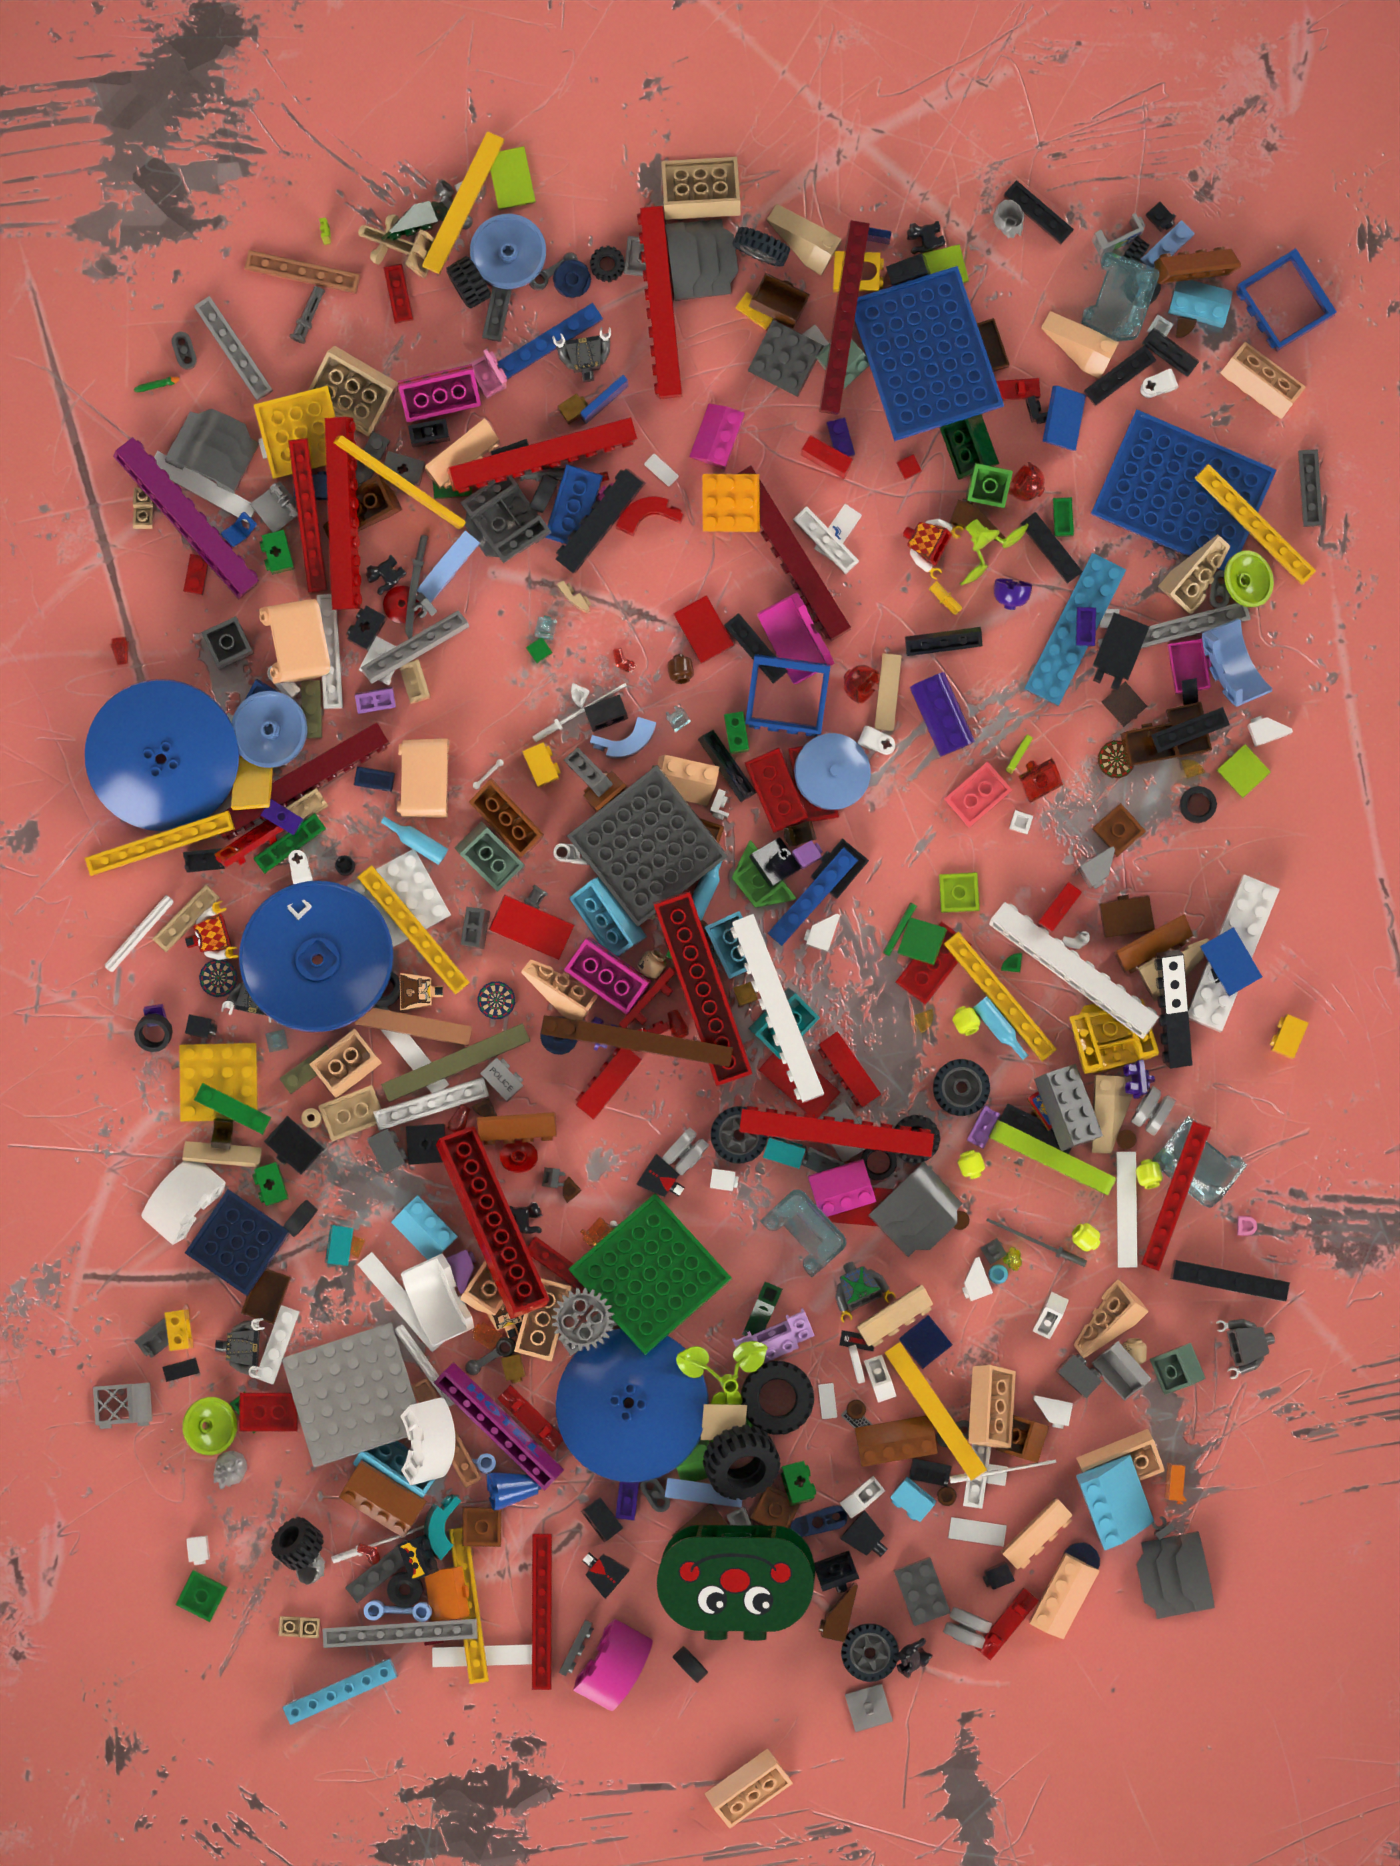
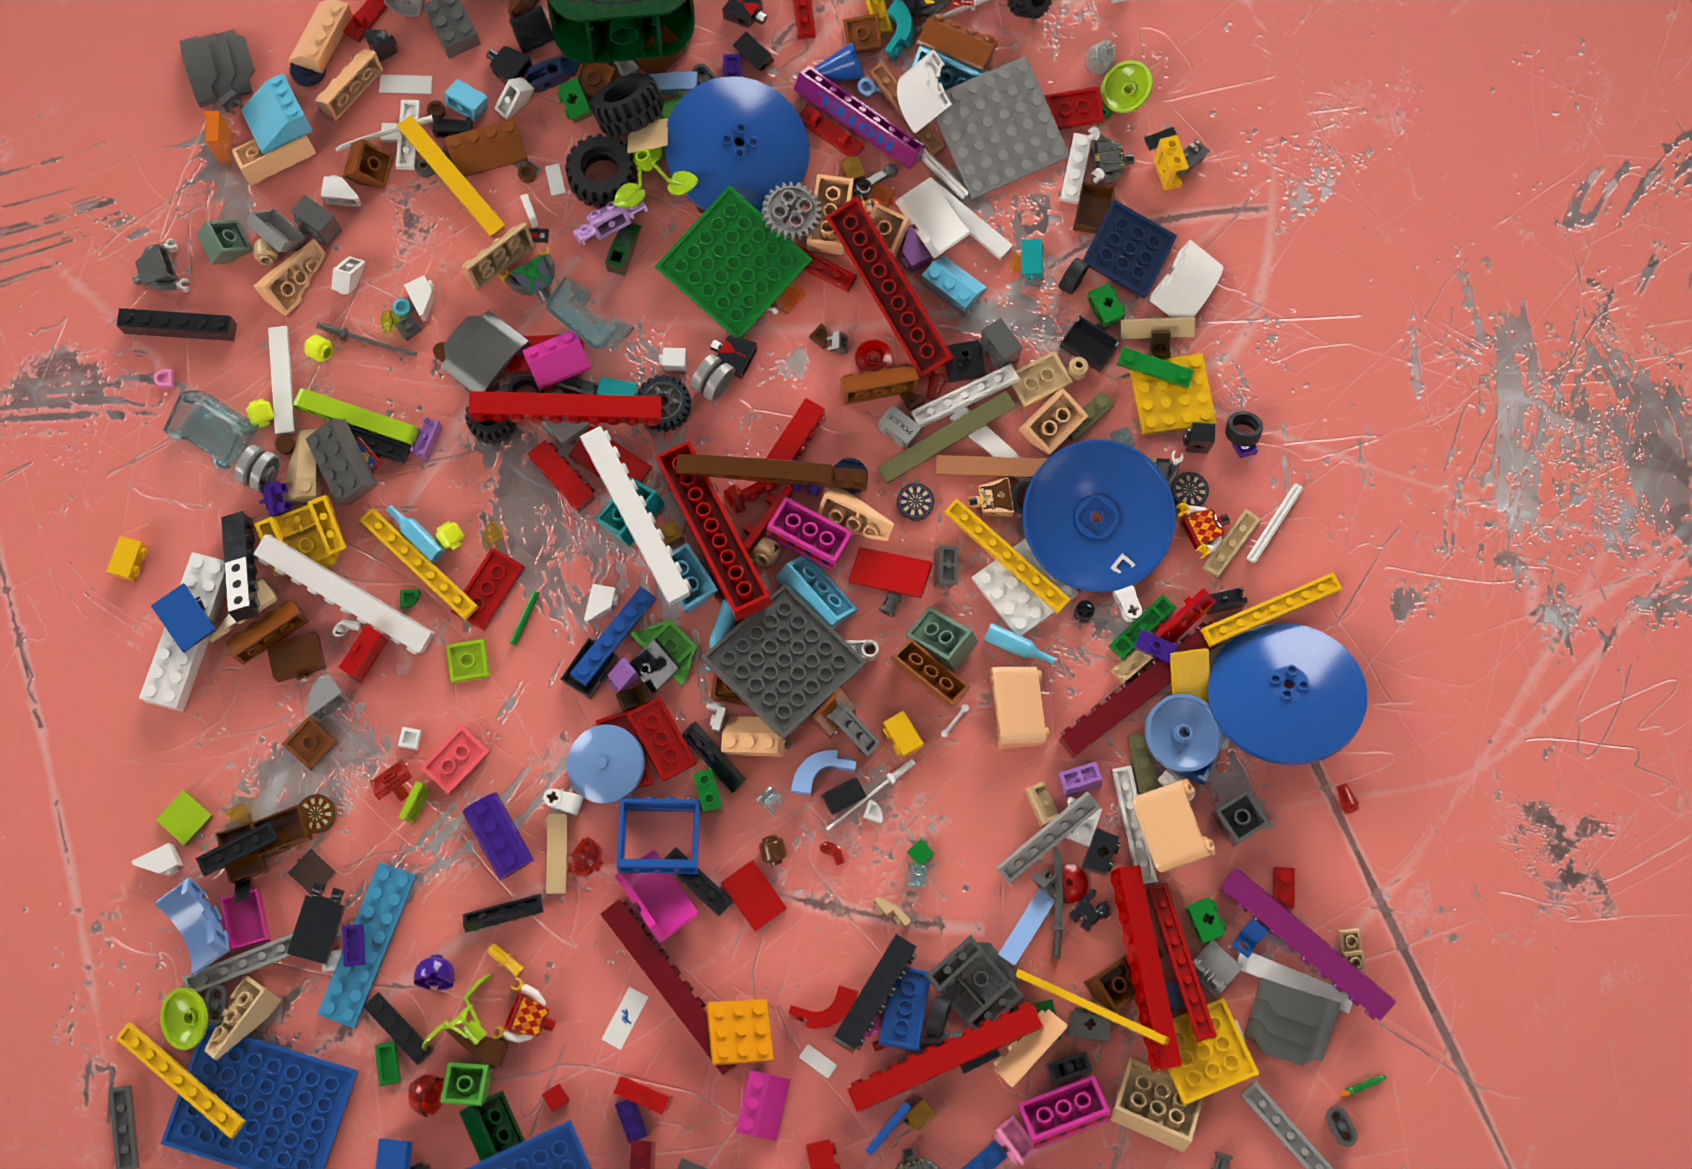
camera: 170 degrees right, 10 degrees down
light grey piece [93,1383,153,1429] -> none
dark blue tile [354,766,395,792] -> none
dark grey plate [355,432,390,487] -> none
black animal [509,1202,543,1234] -> none
white tile [793,506,859,575] -> none
white slope [864,1355,896,1402] -> none
green tile [897,917,947,965] -> none
clear blue tile [899,1315,952,1369] -> none
wheel [933,1059,990,1116] -> none
neon yellow head [957,1149,985,1179] -> none
light nougat slope [968,1365,1016,1448] -> none
red tile [1141,1120,1211,1271] -> none
black tyre [1180,786,1217,823] -> none

